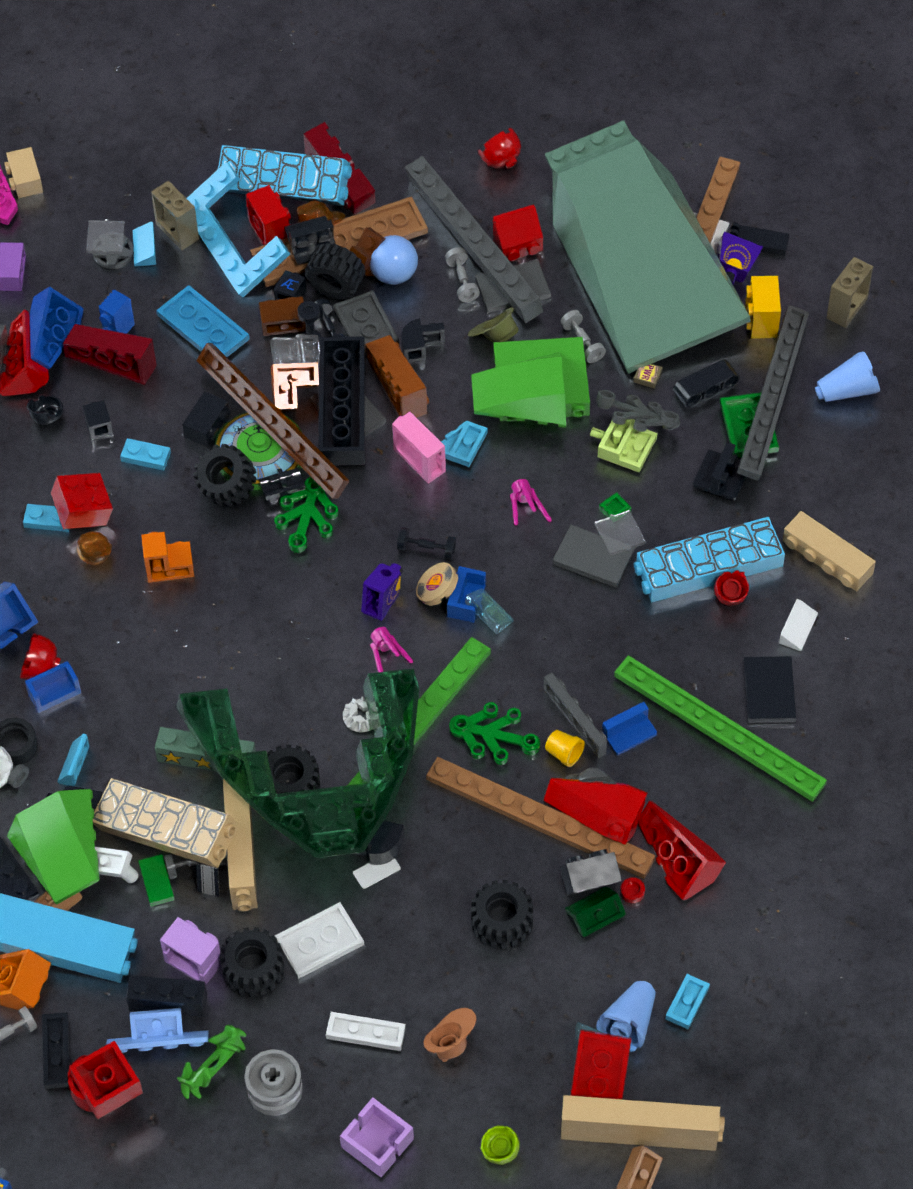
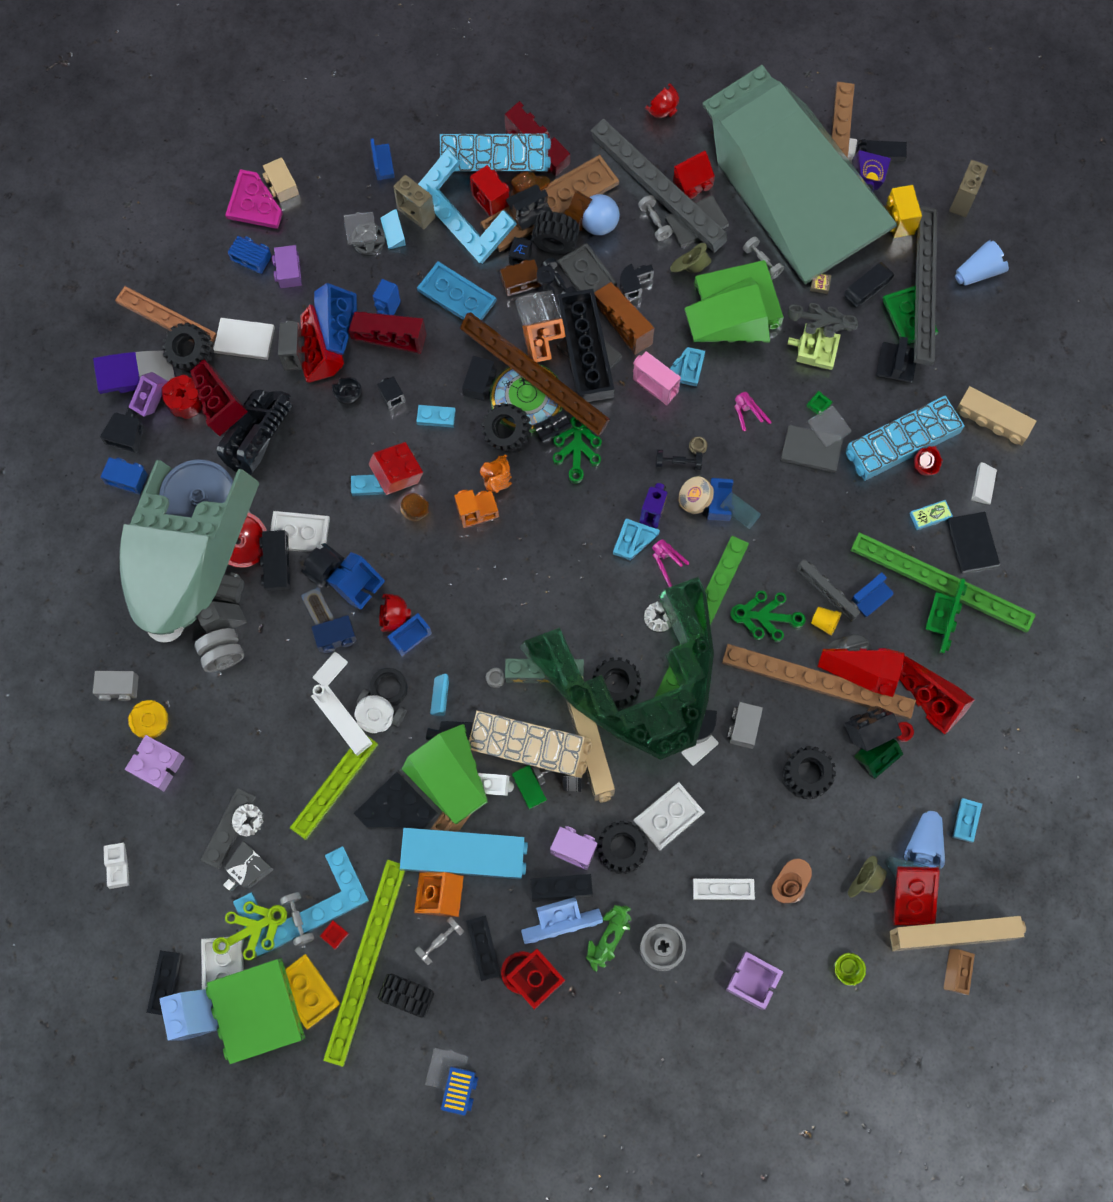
camera: 10 degrees left, 15 degrees up
none -> blue panel [370,138,395,180]
none -> orange hair [479,454,512,493]
none -> light grey tile [486,668,505,688]
none -> medium azure wing [613,519,660,561]
none -> dark tan plate [689,437,708,455]
none -> light grey brick [727,702,763,749]
none -> olive piece [848,855,887,898]
none -> tile [910,500,953,530]
none -> green bracket [925,578,967,655]

